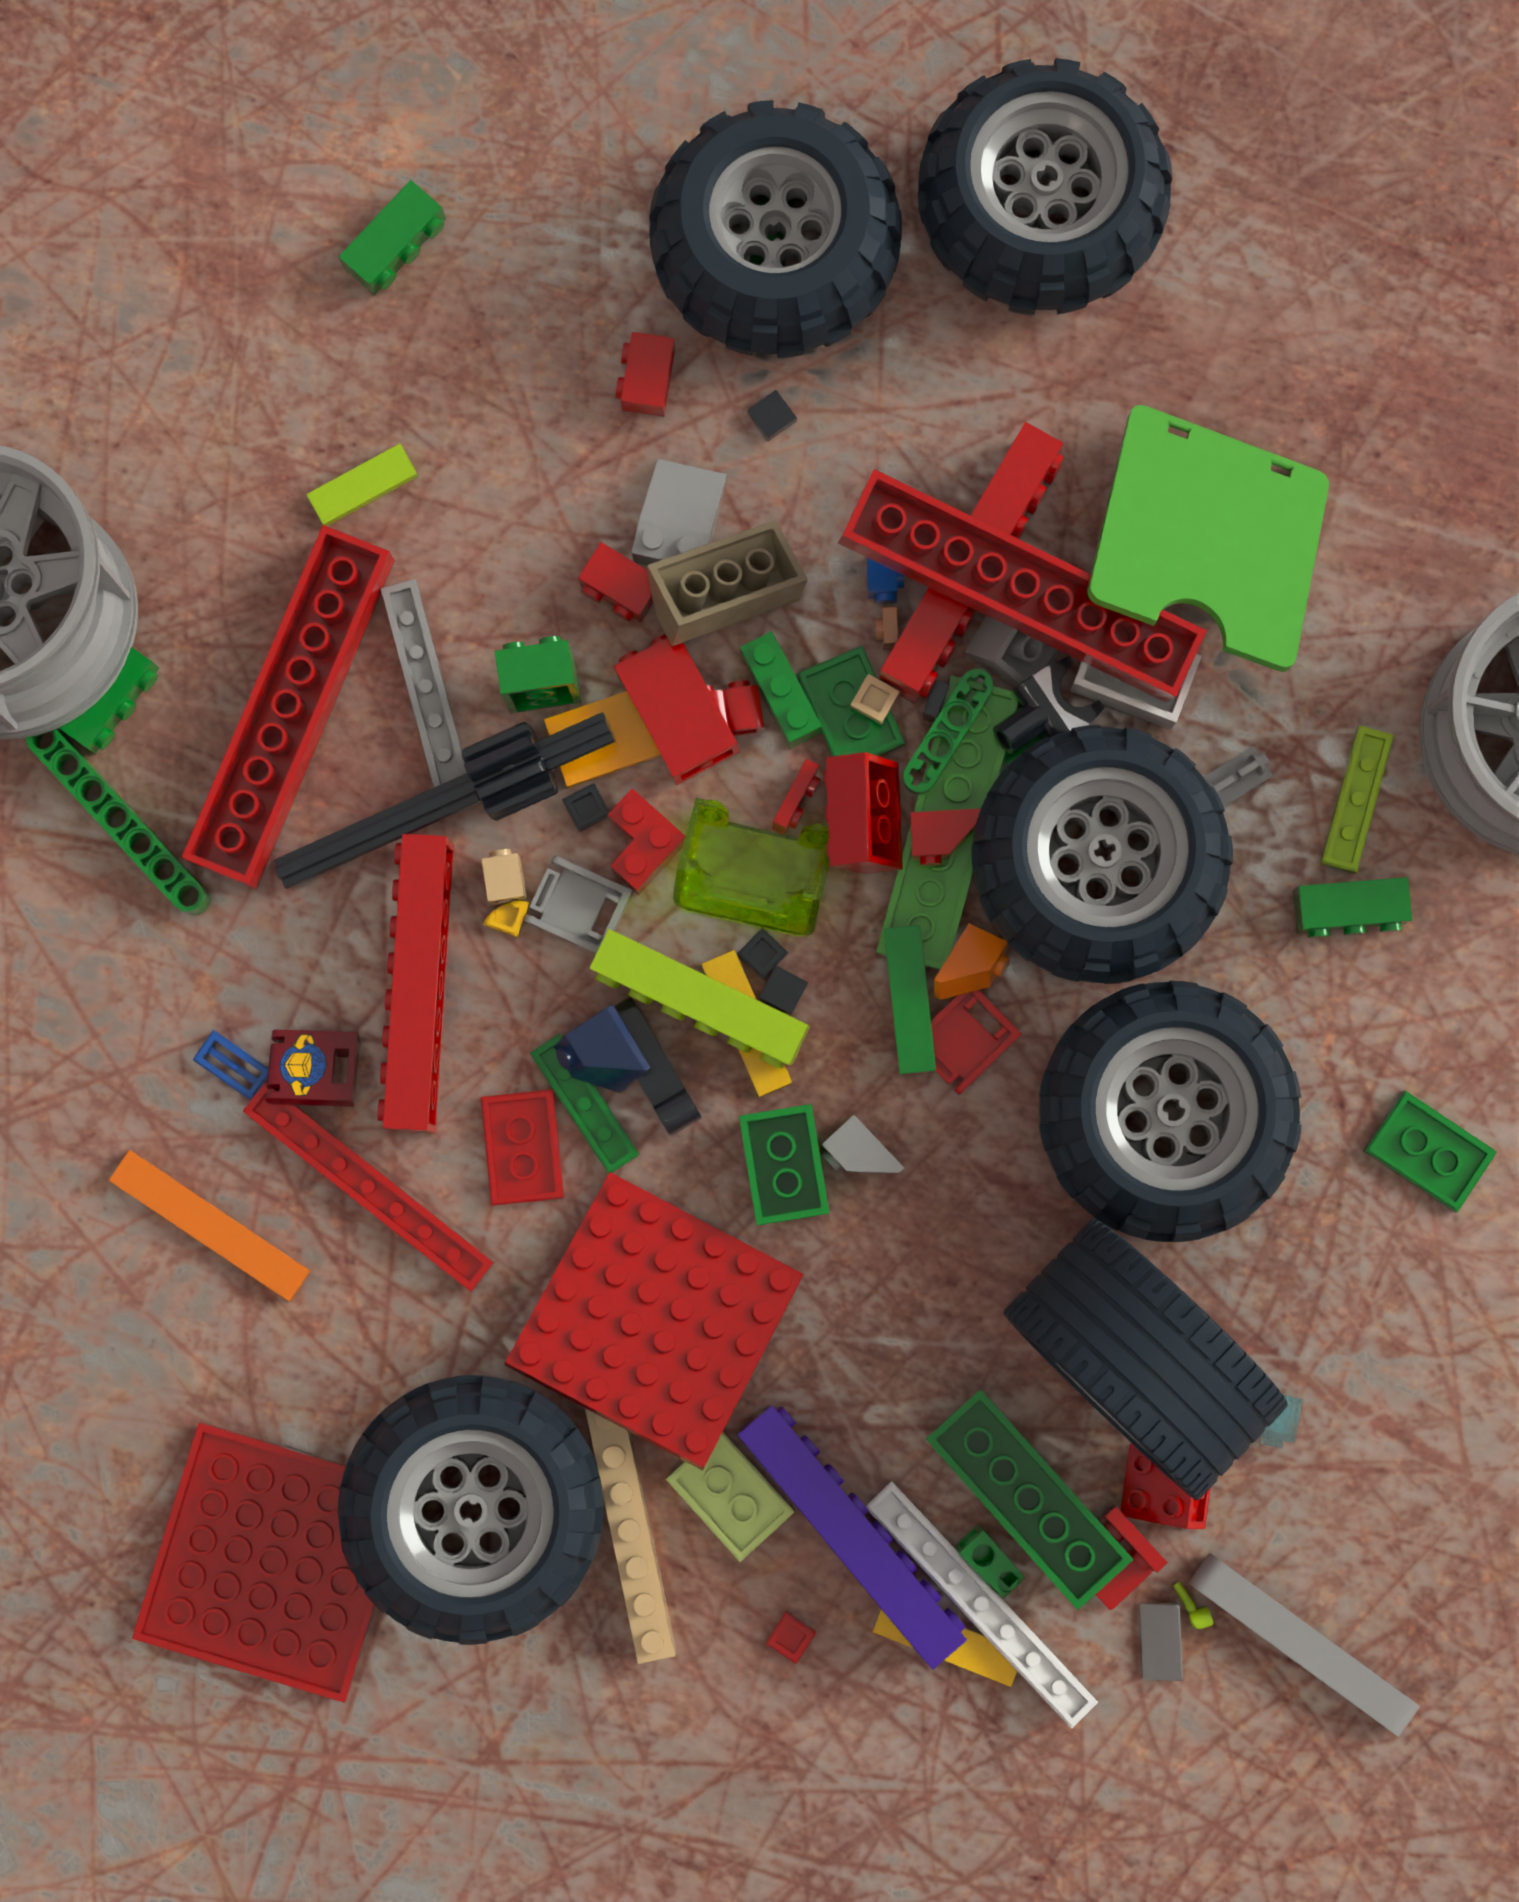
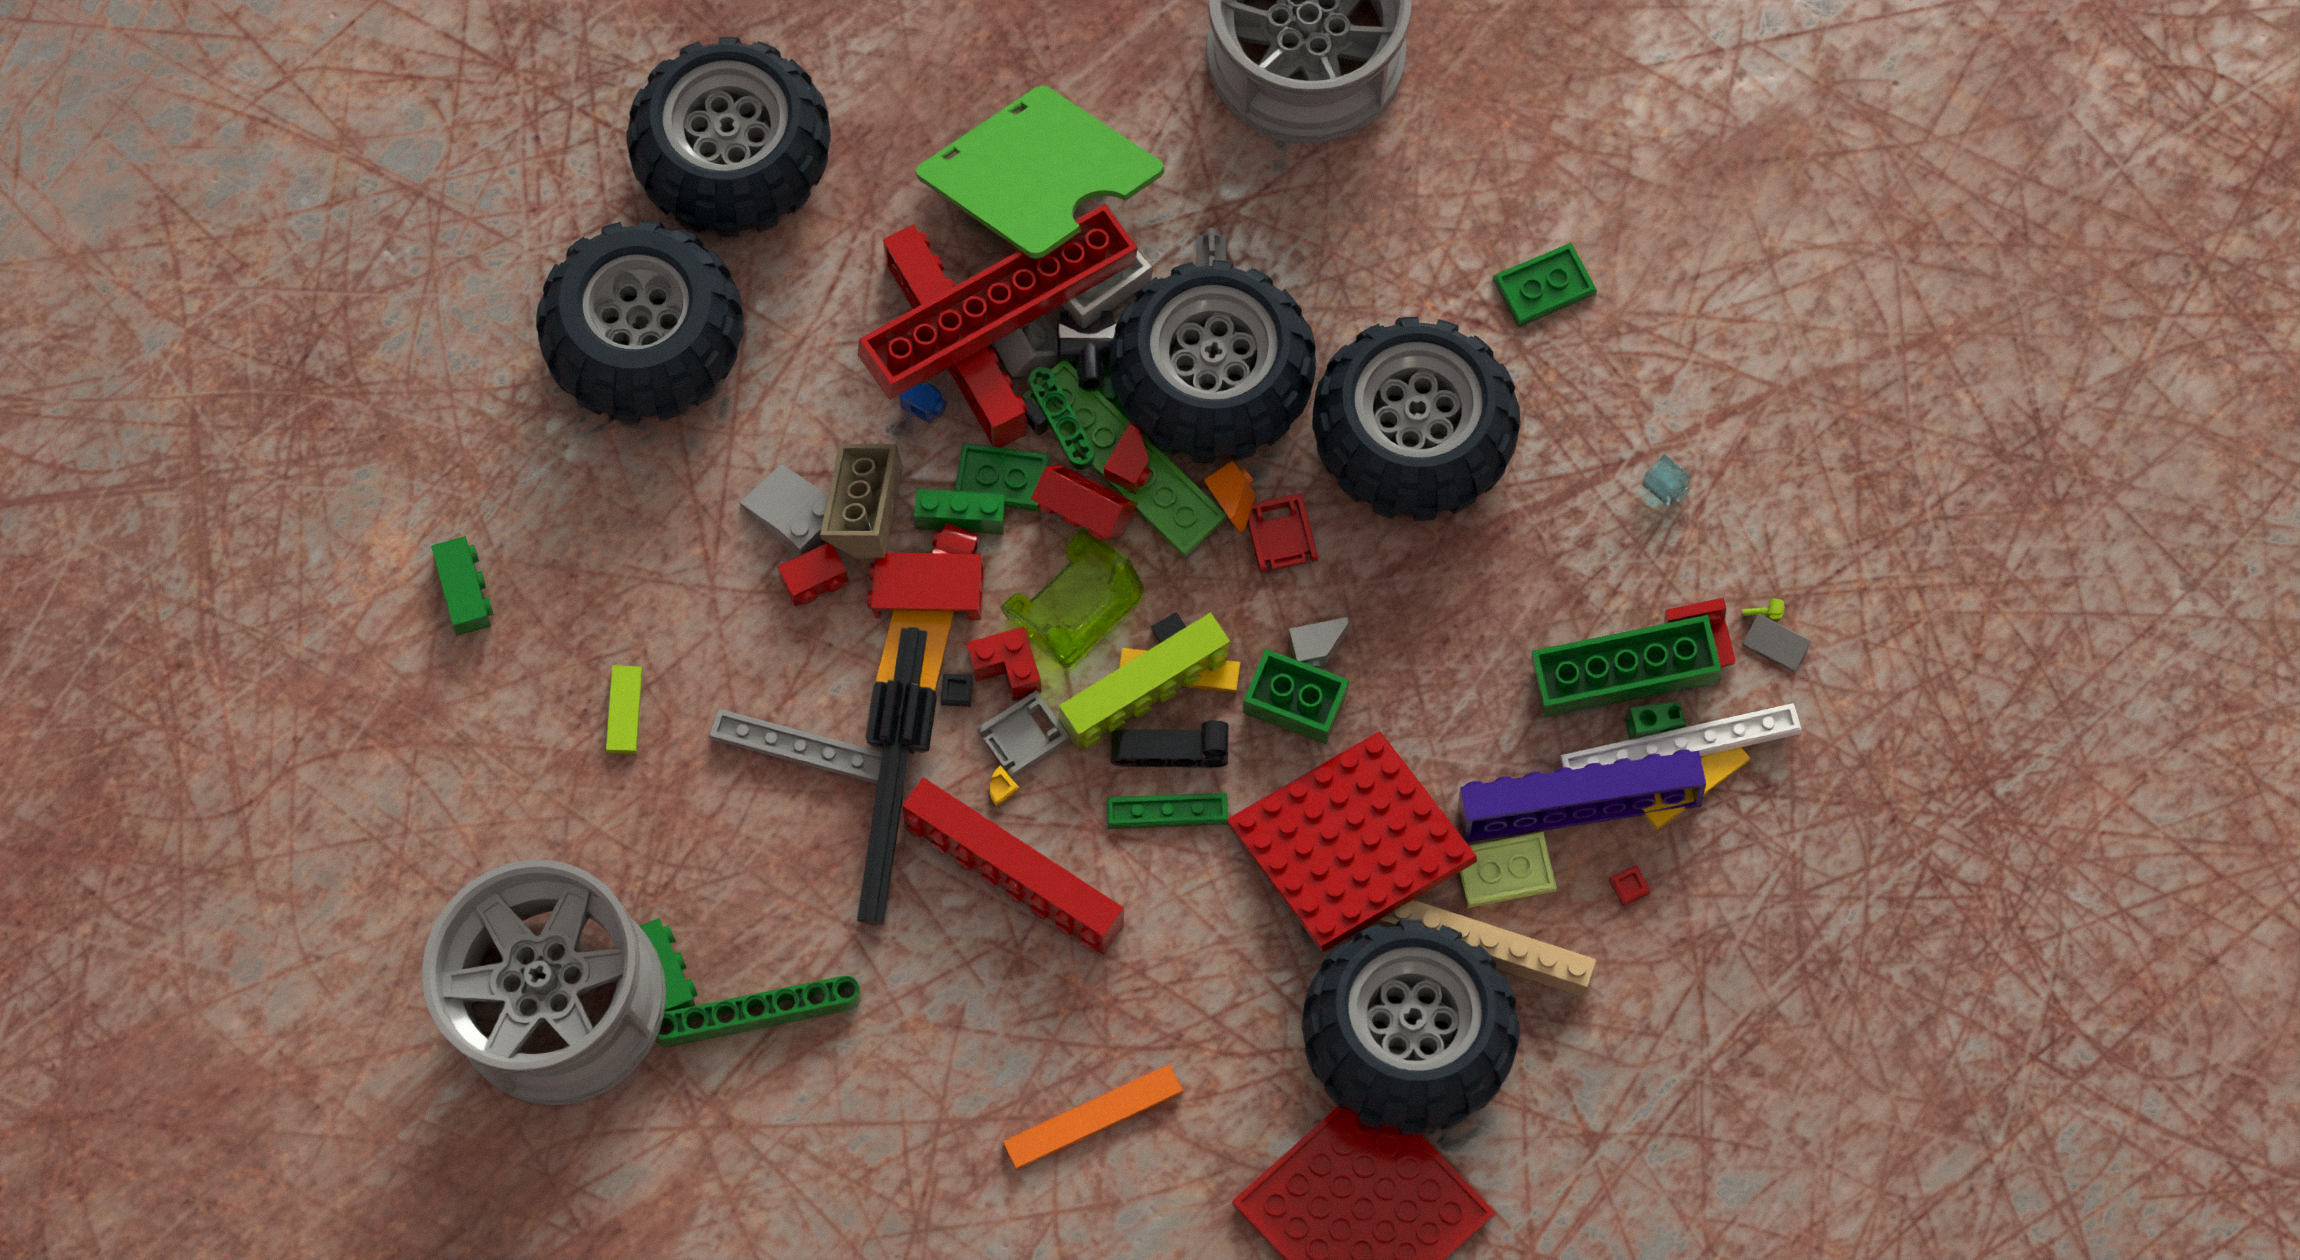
camera: 65 degrees left, 15 degrees down
red brick [181,525,395,889] -> none
blue tile [192,1030,268,1100] -> none
red plate [243,1082,495,1292] -> none
dark red container [265,1029,360,1107] -> none
red tile [480,1089,564,1206] -> none
tan brick [481,849,527,906] -> none
green brick [494,636,582,714] -> none
dark blue slope [554,1005,650,1093] -> none
red brick [616,332,676,417] -> none
black tile [737,928,788,979] -> none
black tile [747,390,797,441] -> none
red plate [772,759,821,836] -> none
tan plate [850,674,900,725] -> none
nougat plate [875,607,898,650] -> none
green tile [884,925,936,1074] -> none
black wheel [1003,1219,1288,1500] -> none
red bracket [1120,1443,1211,1529] -> none
light grey beam [1189,1553,1420,1737] -> none
green brick [1293,877,1412,938] -> none
lime tile [1320,725,1394,874] -> none

